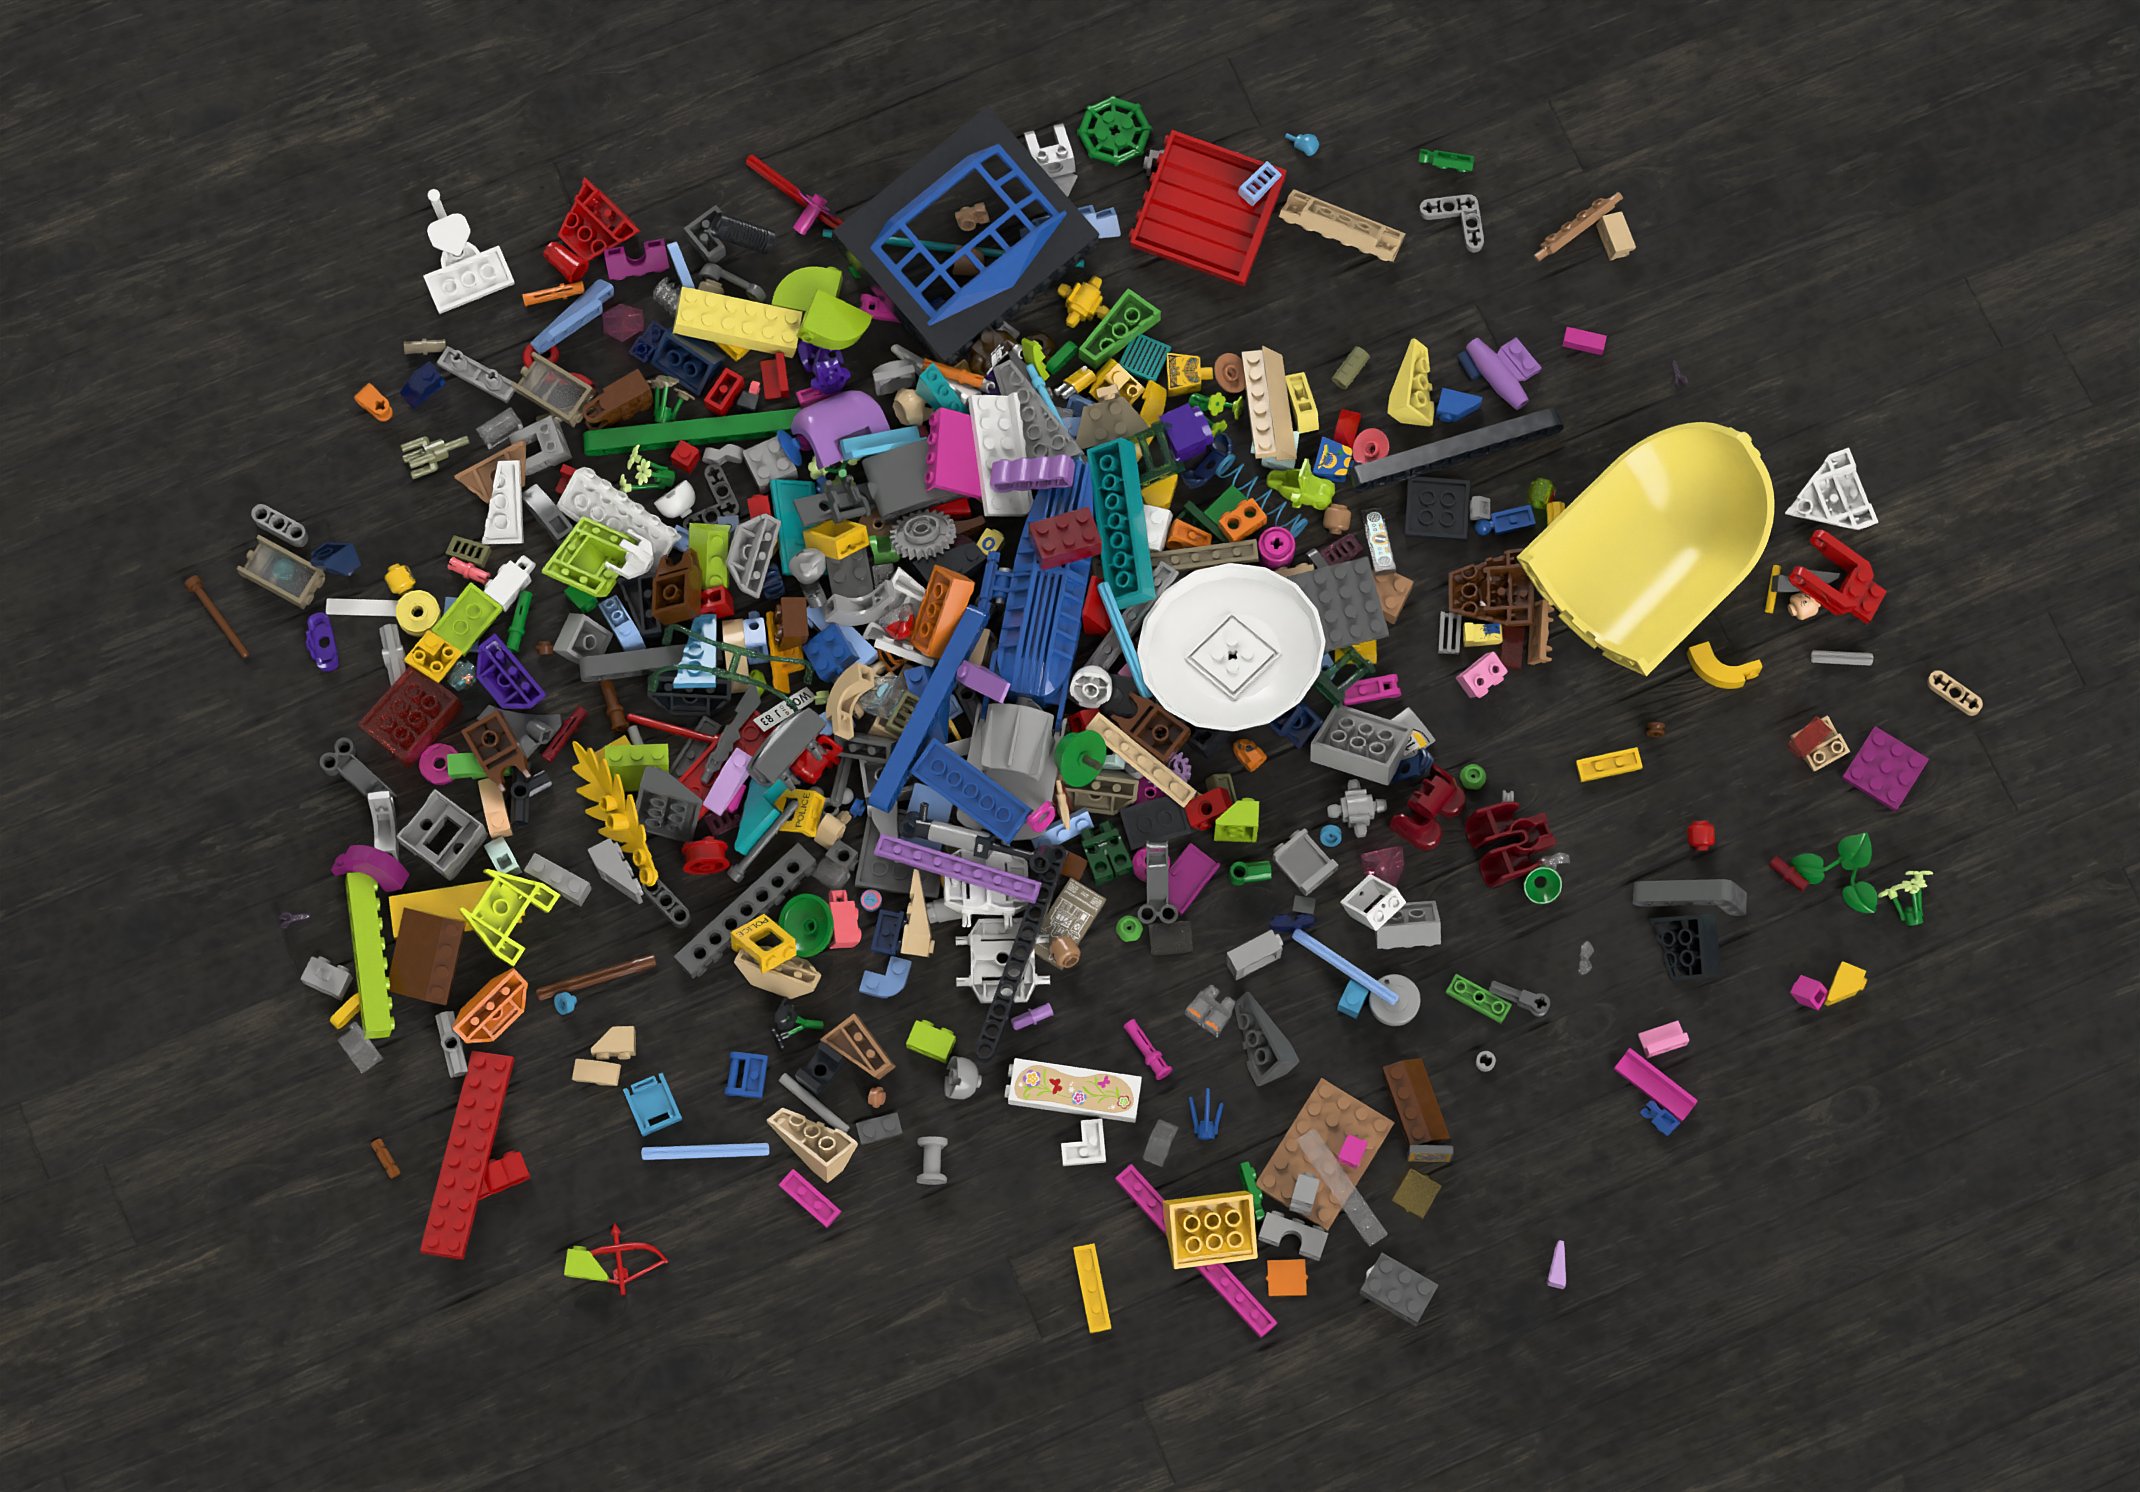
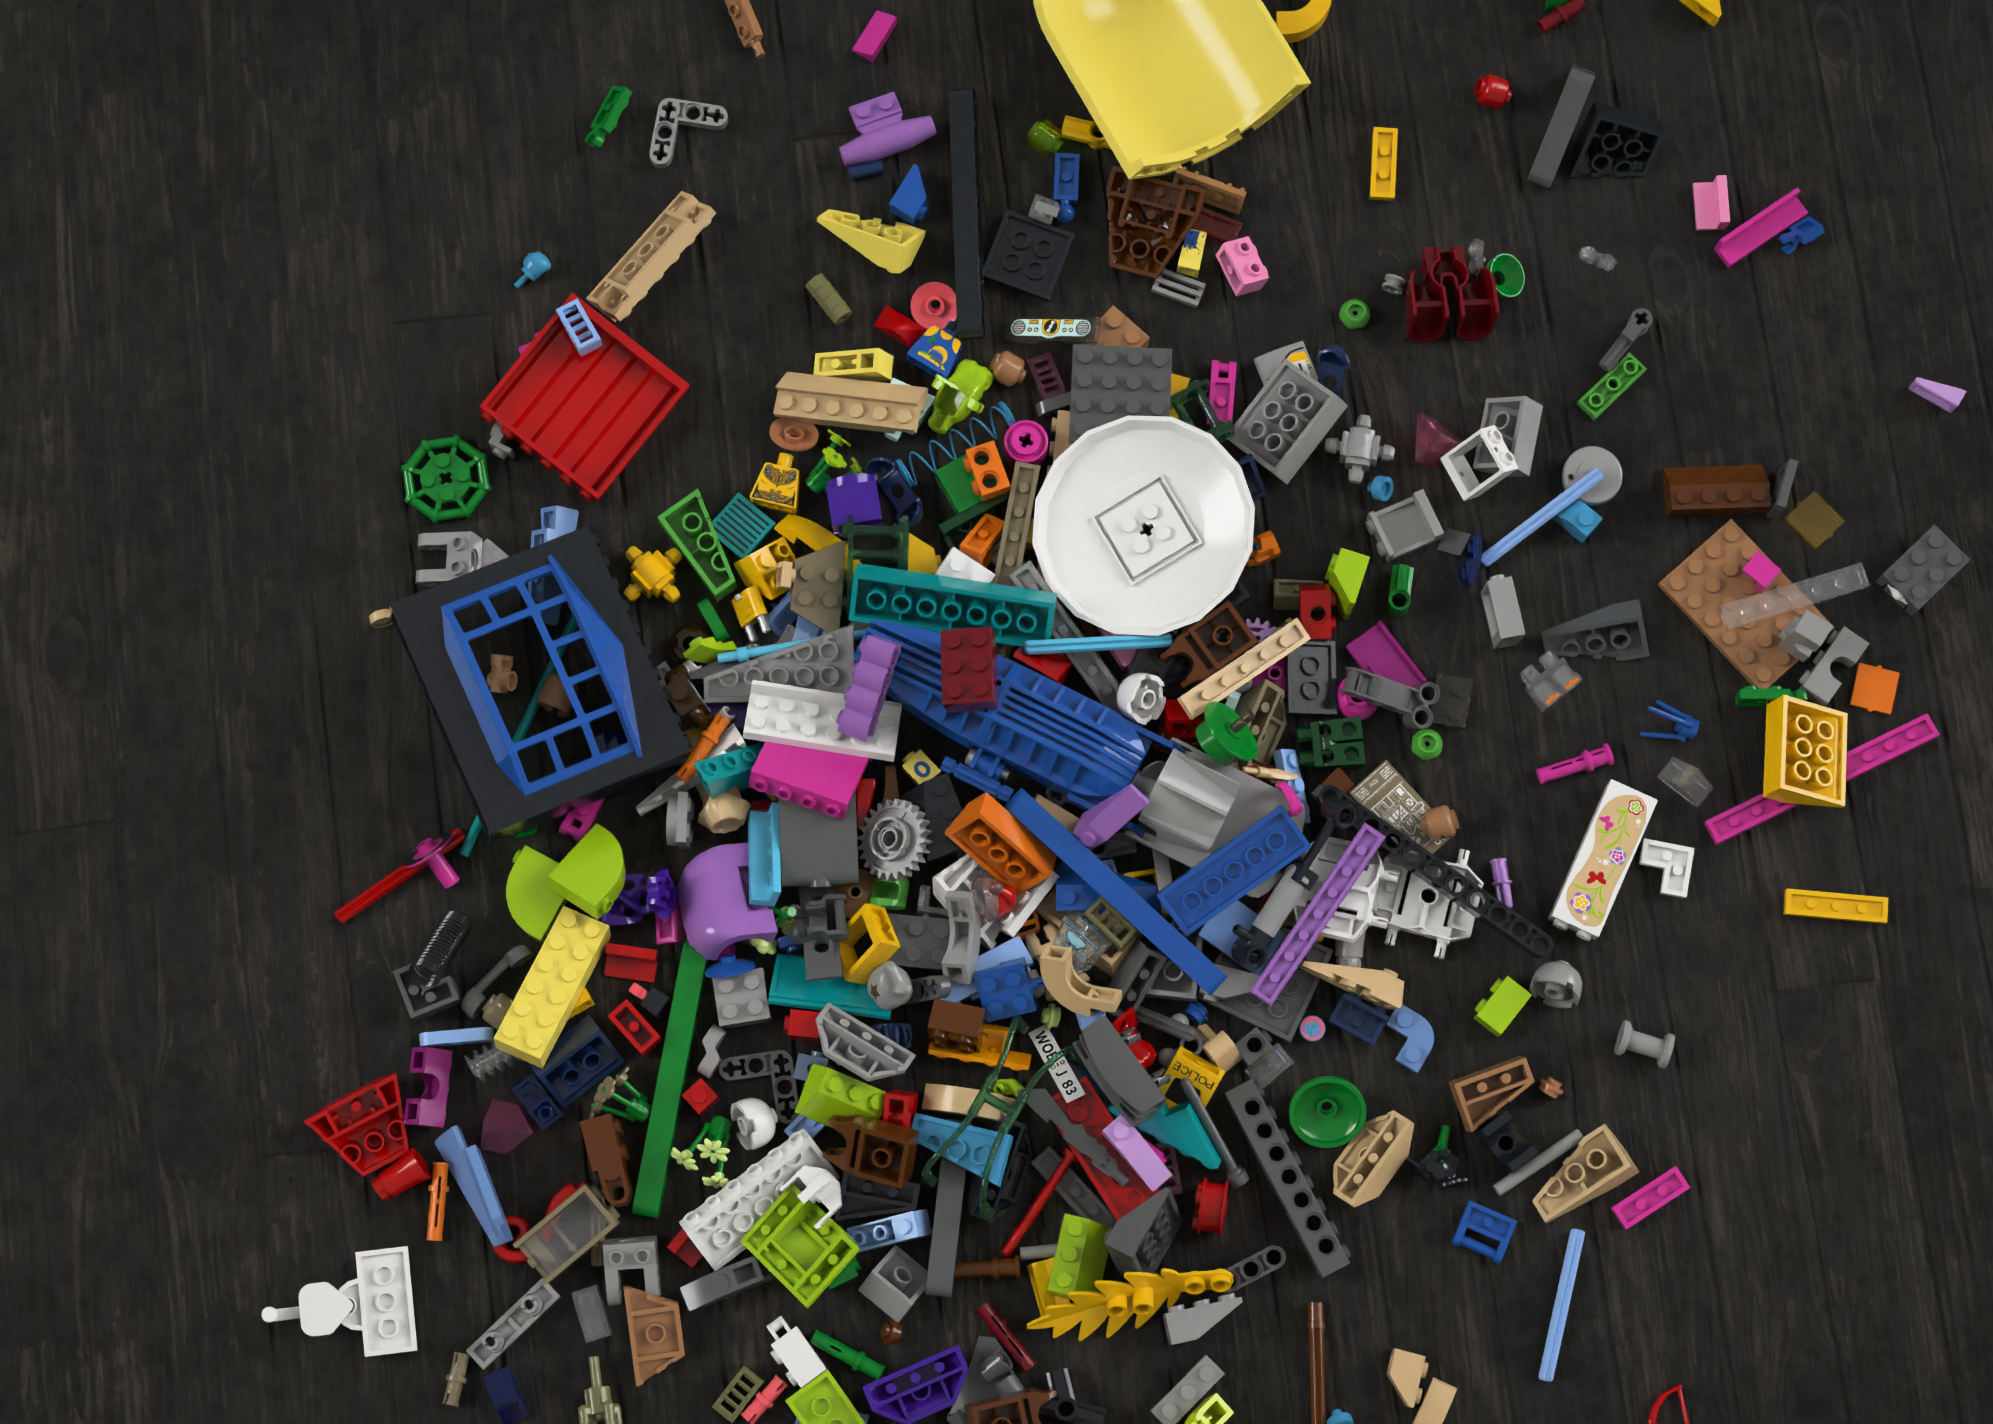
camera: 75 degrees left, 5 degrees up
white wing [482,460,524,544] -> none
dark azure container [623,1073,682,1136] -> none
yellow window [730,914,796,974] -> none
medium blue torso [743,611,770,665] -> none
coral brick [828,890,861,949] -> none
dark grey plate [856,1113,903,1145] -> none
dark red piece [1389,763,1466,851] -> none
light grey bush [1476,1051,1496,1072] -> none
reddish brown bush [1646,722,1665,737] -> none
dark pink brick [1790,975,1829,1010] -> none

